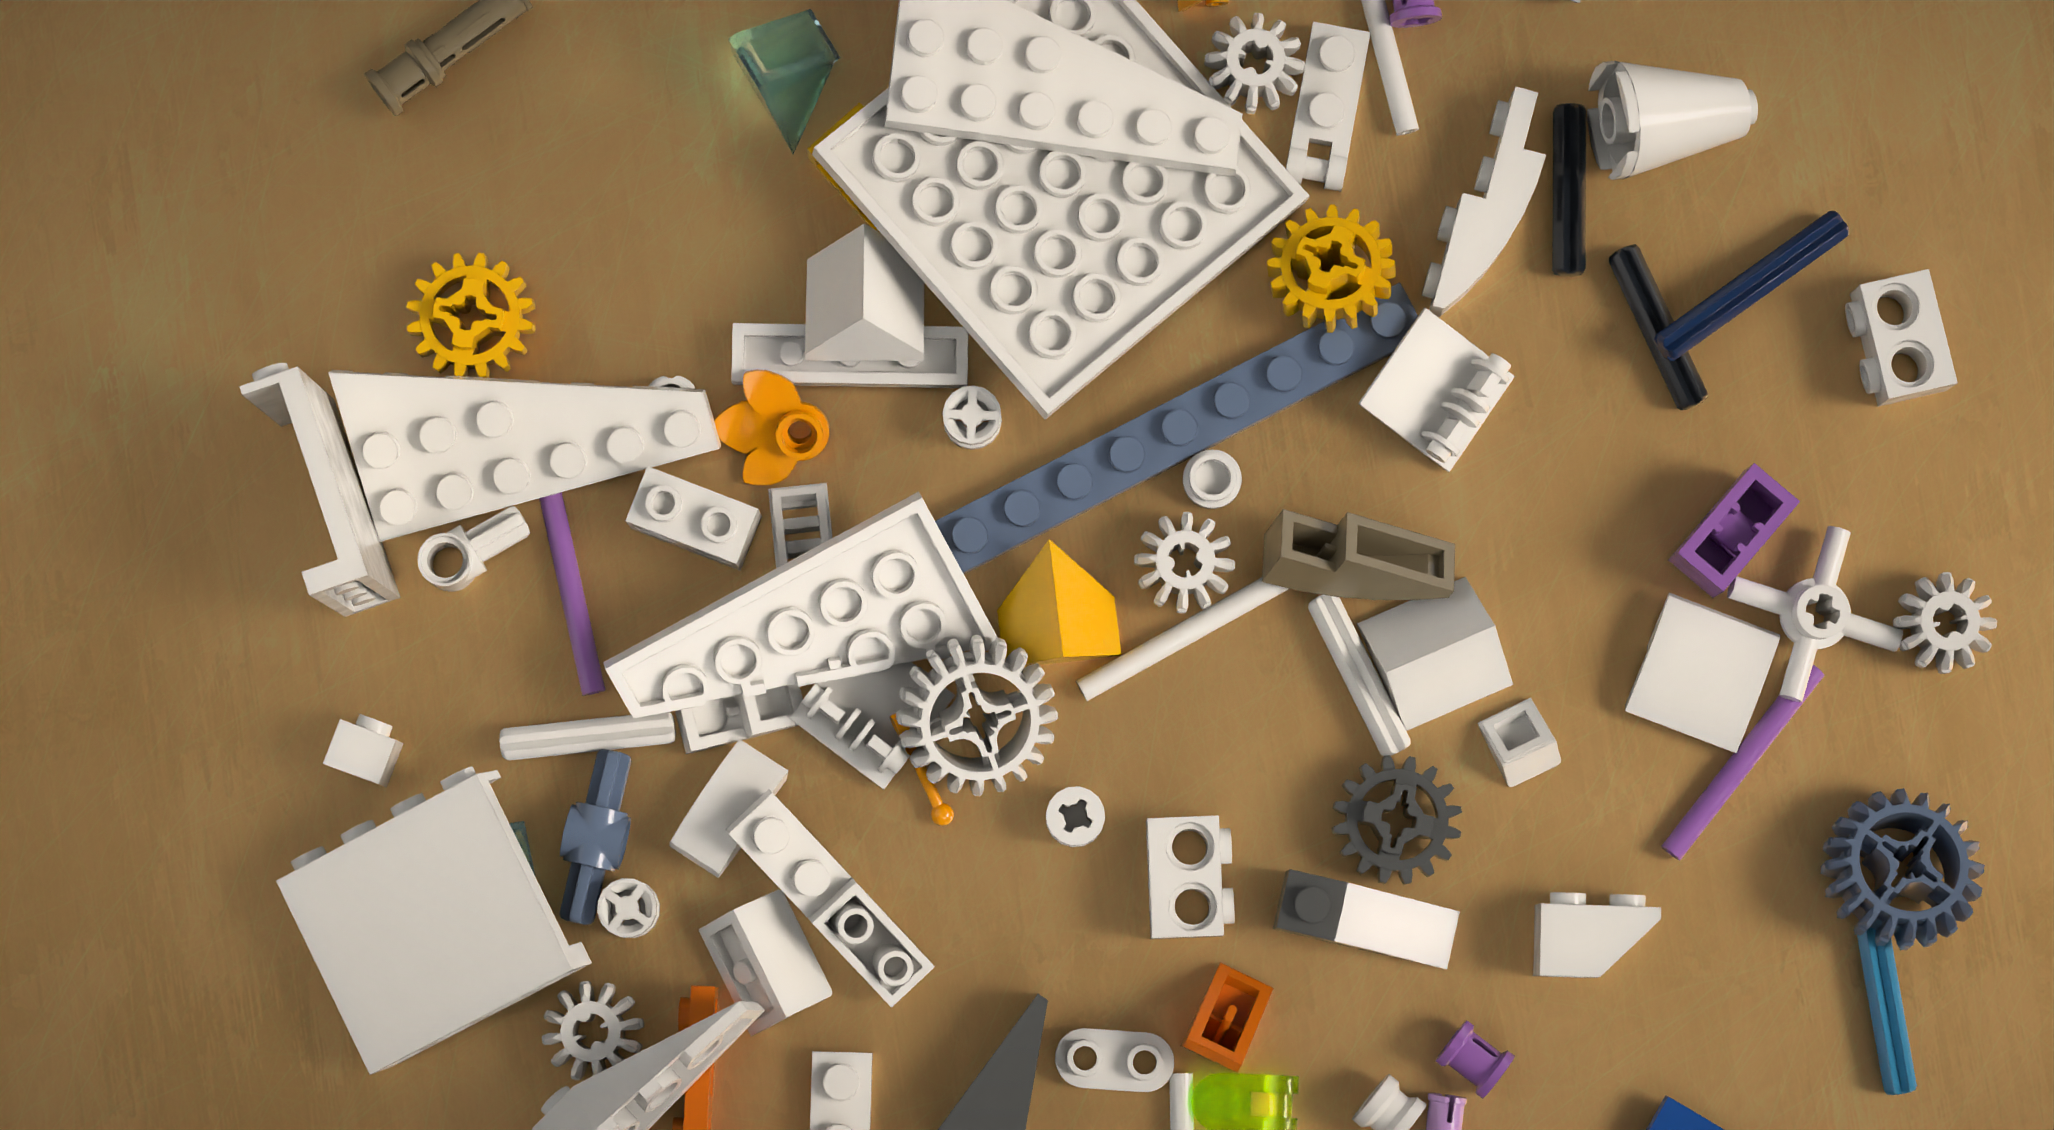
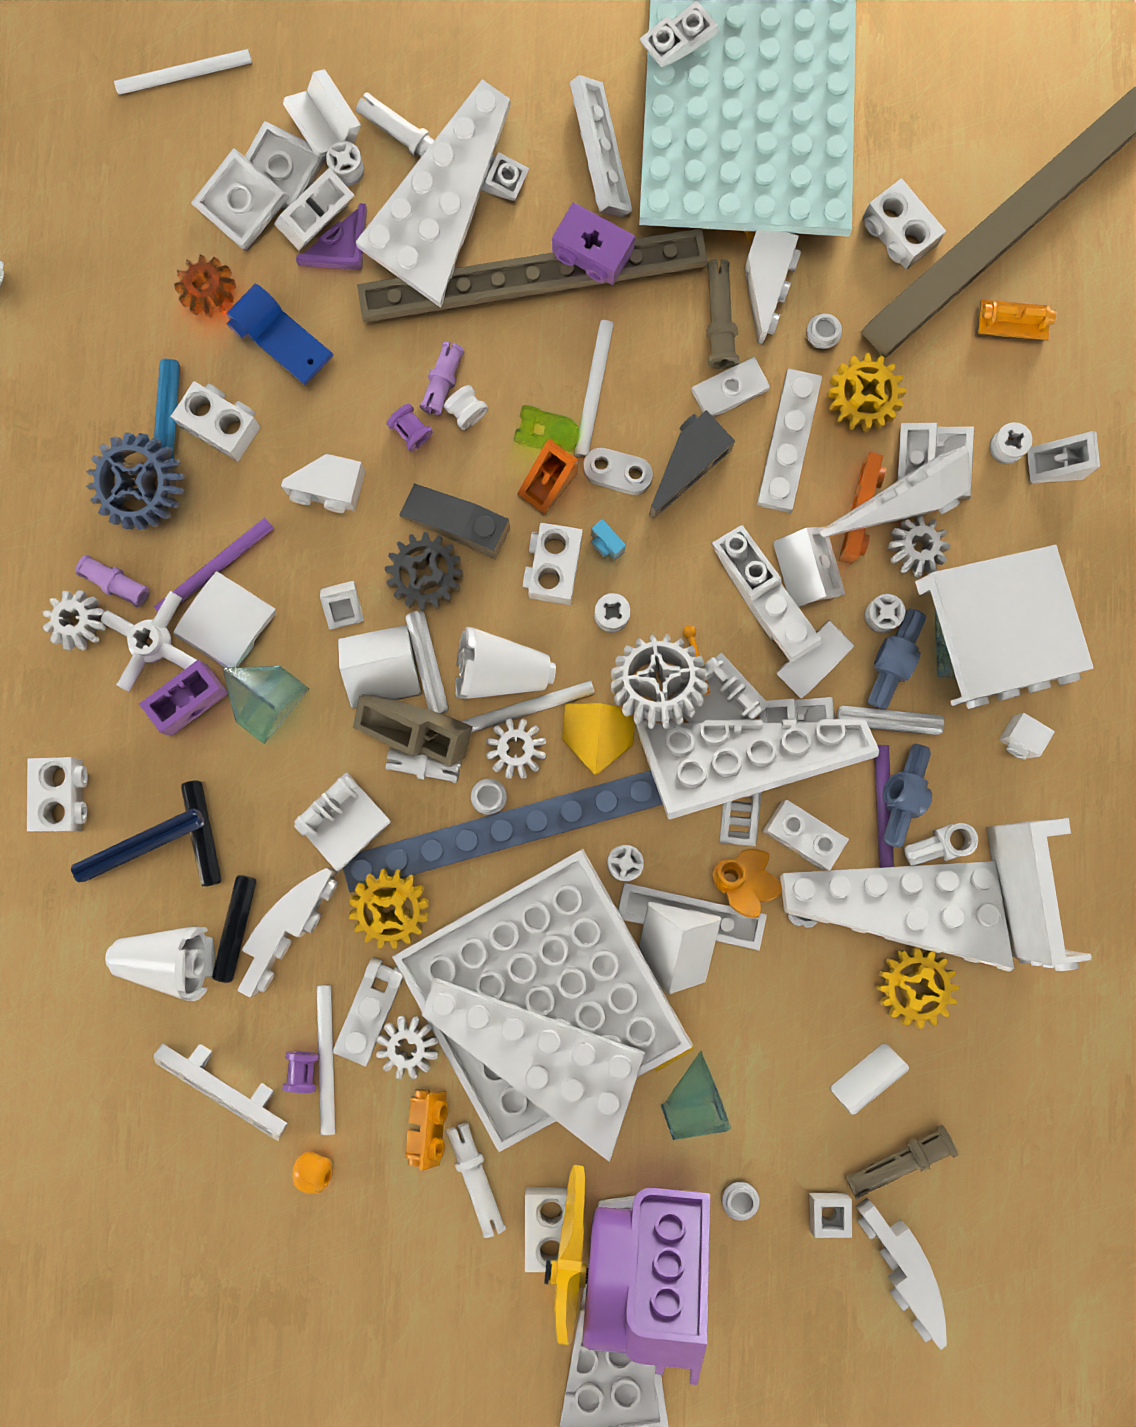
camera: 170 degrees left, 0 degrees up
none -> lavender pin [75,555,149,607]
none -> white brick [170,381,261,462]
none -> clear light blue slope [223,666,309,744]
none -> white pin [386,747,461,783]
none -> white cone [455,627,556,699]
none -> medium azure plate [591,519,626,561]
none -> white slope [830,1043,910,1115]
none -> sand blue axle [882,744,932,847]

